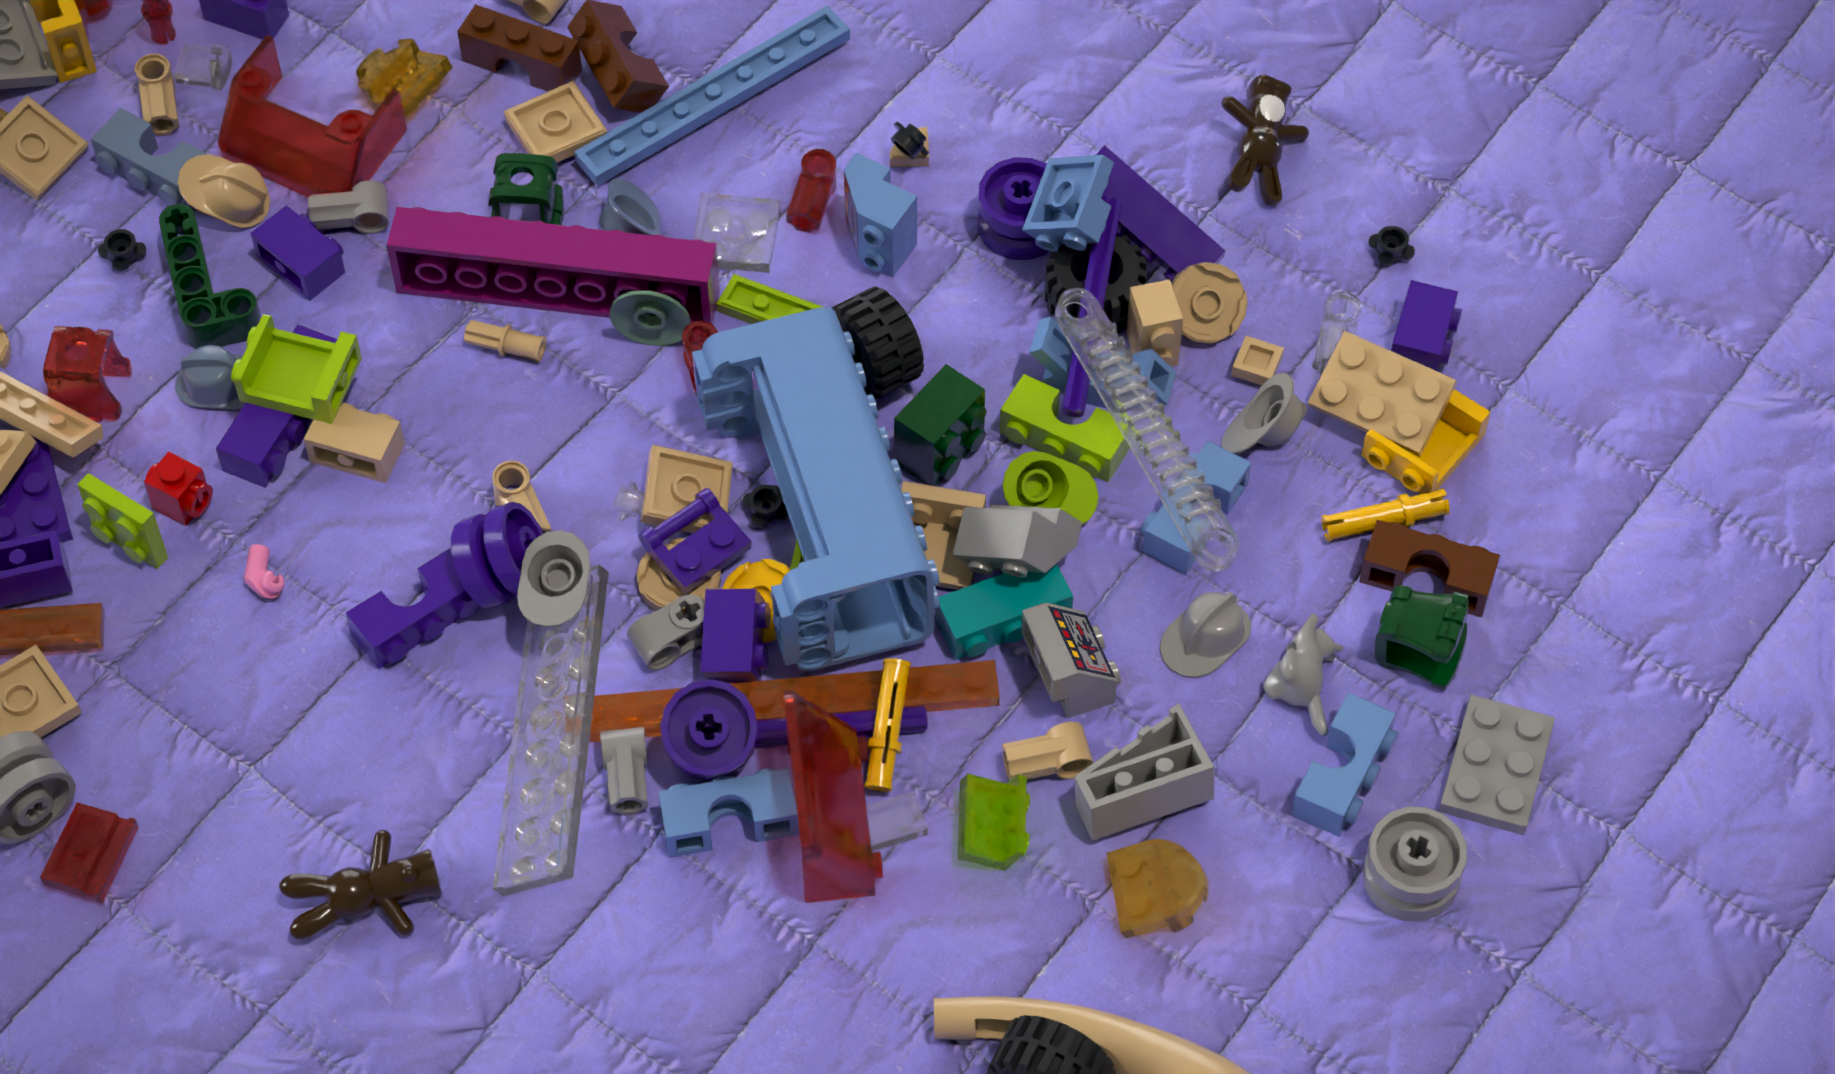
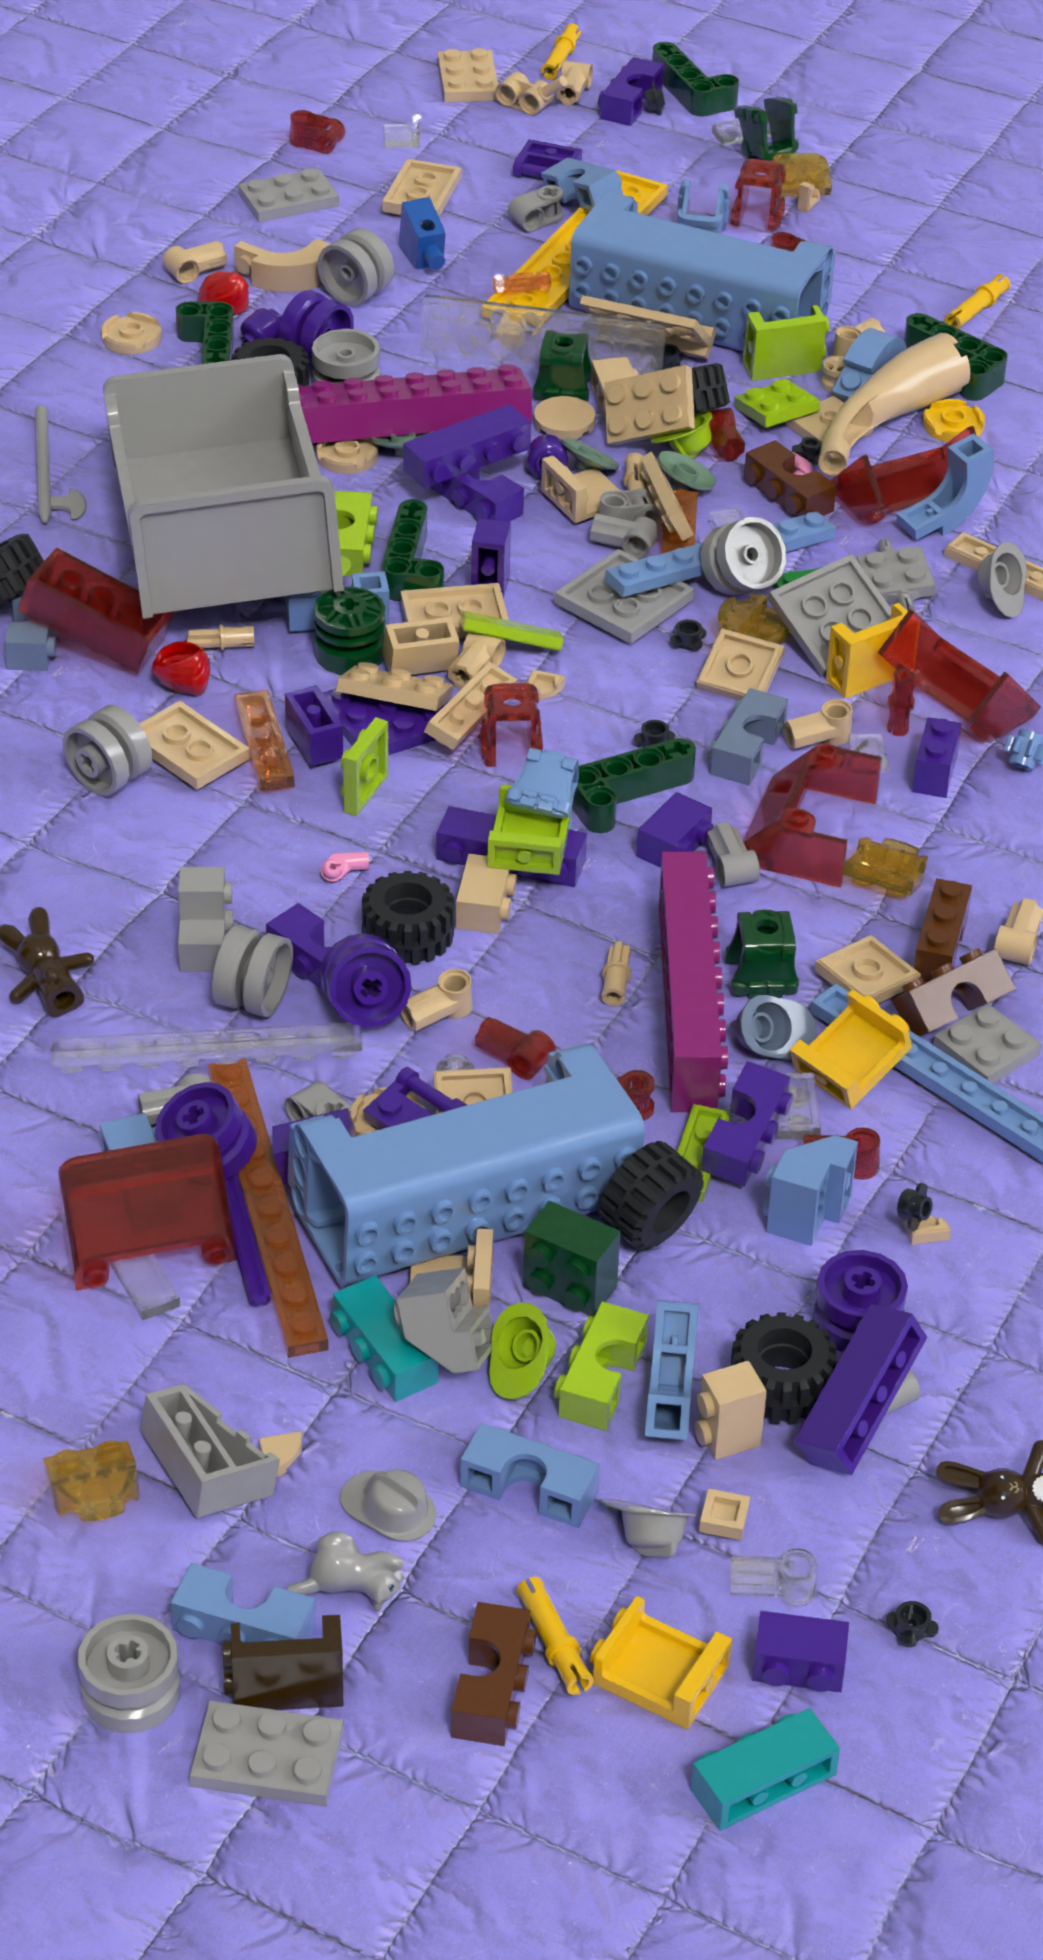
camera: 80 degrees right, 15 degrees down
clear red plate [40,802,139,903] -> none
red brick [143,451,213,526] -> none
tan piece [178,154,270,228] -> none
light grey piece [517,530,590,627] -> none
sand green dish [609,291,691,346] -> none
yellow pin [864,658,911,792] -> none
clear neon green bracket [957,773,1030,871] -> none
tan piece [1002,722,1094,783] -> none
light grey piece [1021,603,1121,719] -> none
medium blue plate [1022,155,1114,252] -> none
clear gear [1055,288,1239,571] -> none
dark purple axle [1062,196,1122,418] -> none
tan tile [1171,262,1248,343] -> none
tan plate [1308,331,1457,457] -> none
dark green piece [1375,585,1469,691] -> none
none -> light grey brick [178,867,234,972]
none -> light grey wheel [212,925,293,1018]
none -> dark brown panel [222,1614,344,1710]
none -> tan tile [259,1431,302,1477]
none -> black tyre [362,871,454,965]
none -> clear red piece [475,1017,556,1080]
none -> medium blue piece [505,748,579,830]
none -> teal brick [690,1708,840,1831]
none -> dark purple arch [701,1061,793,1186]
none -> yellow panel [790,989,912,1110]
none -> light grey plate [933,1003,1042,1084]

